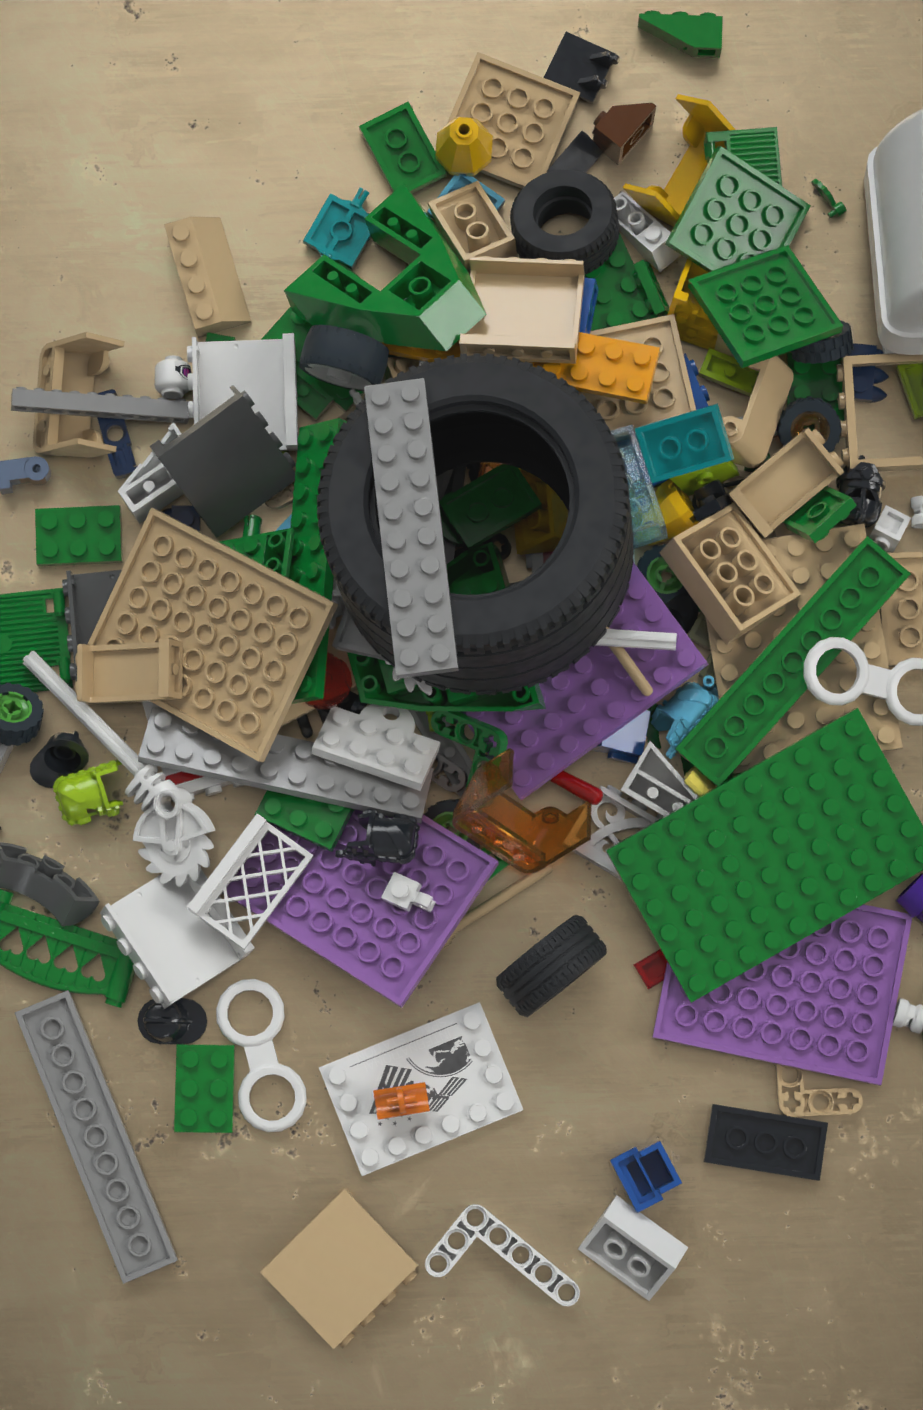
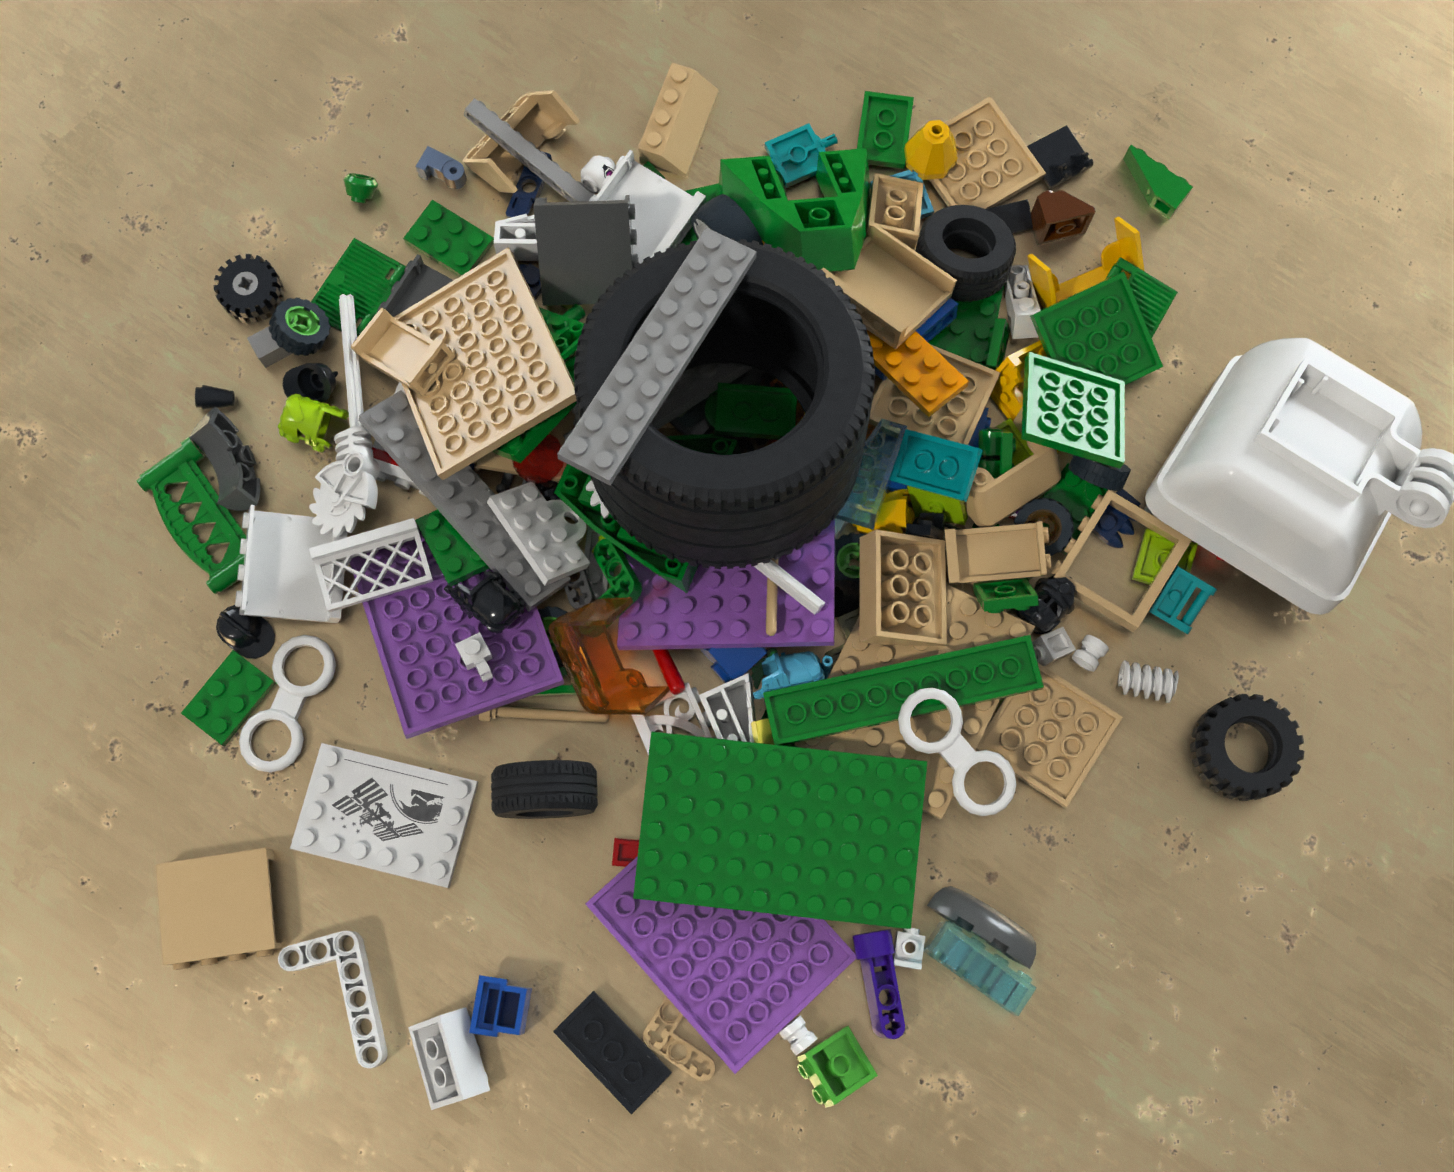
camera: 35 degrees right, 5 degrees down
light grey plate [15,990,178,1284] -> none
orange hips [373,1082,430,1120] -> none
green piece [811,179,847,218] -> none
none -> green plate [978,427,1016,479]

